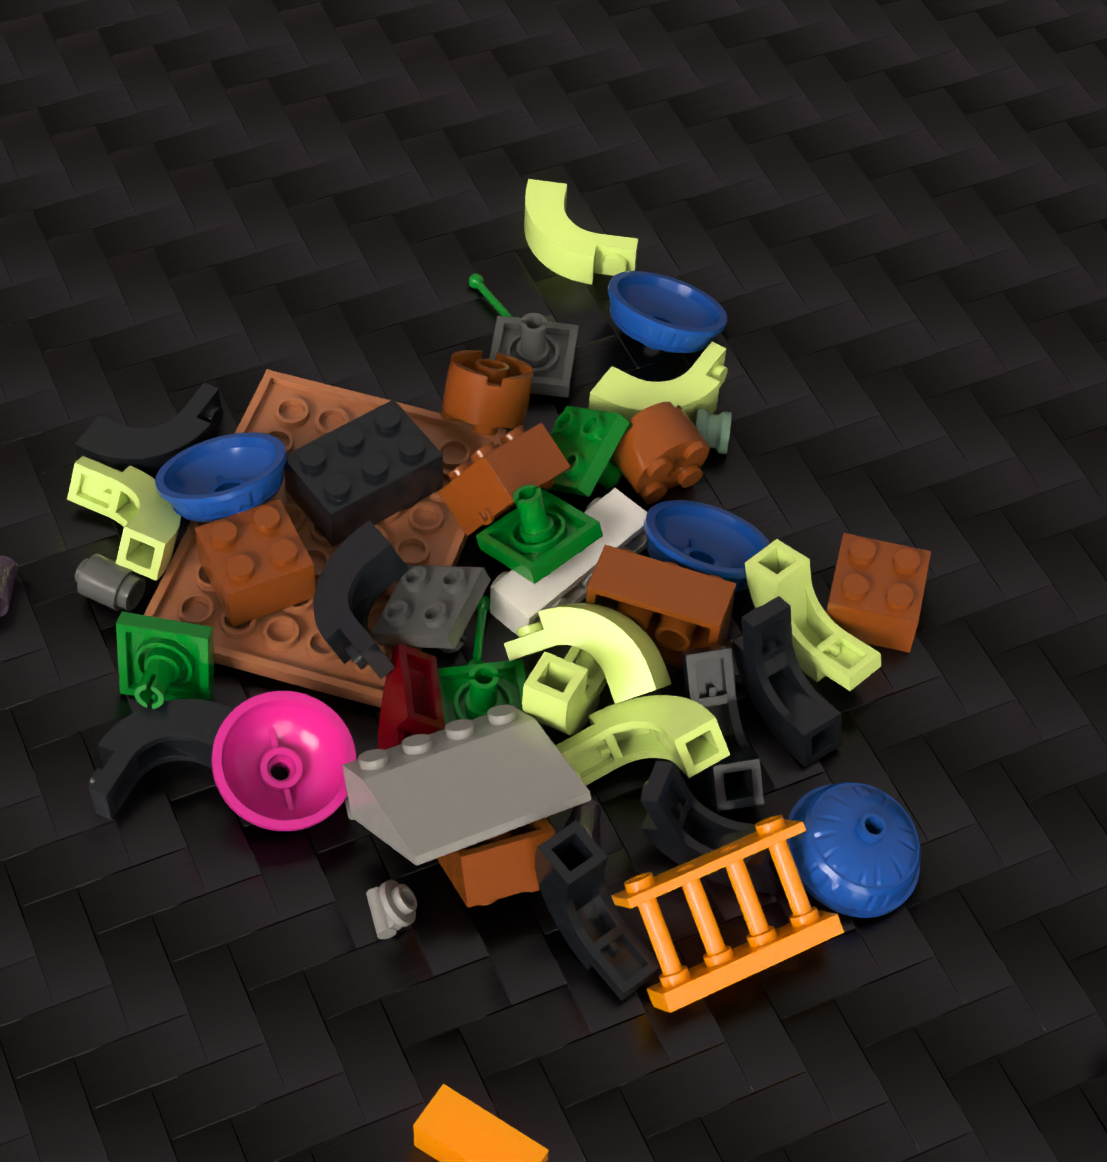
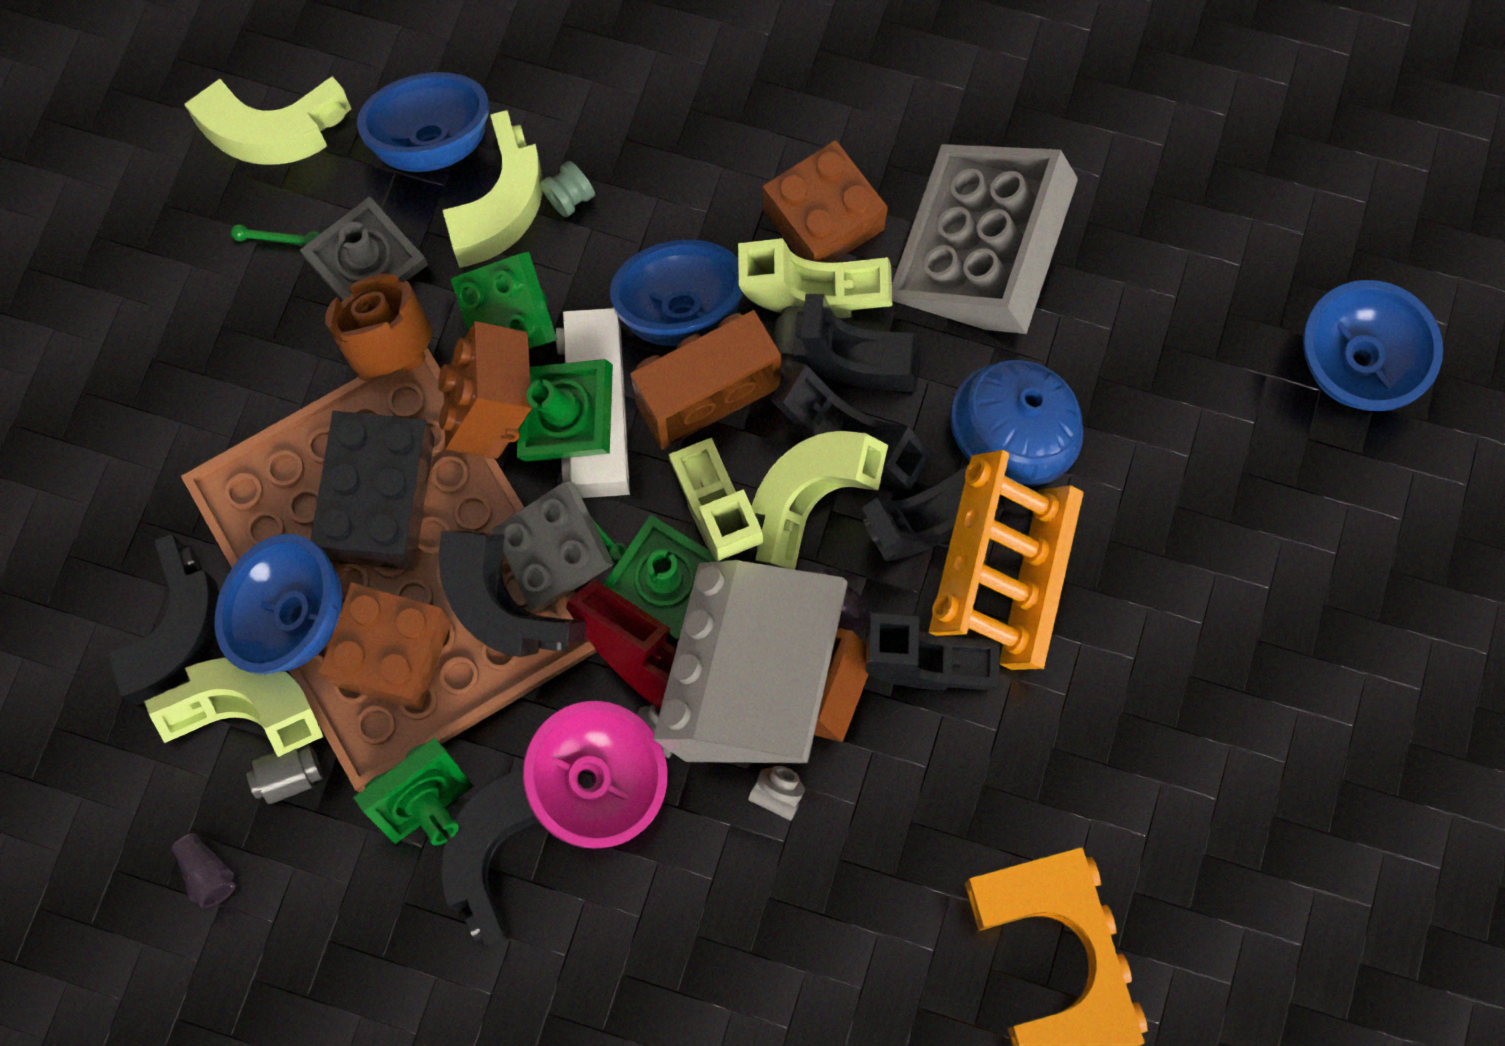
camera: 45 degrees left, 20 degrees up
yellowish green arch [504,603,672,704] -> none
dark orange brick [611,402,710,504] -> none
none -> light grey slope [892,144,1078,334]

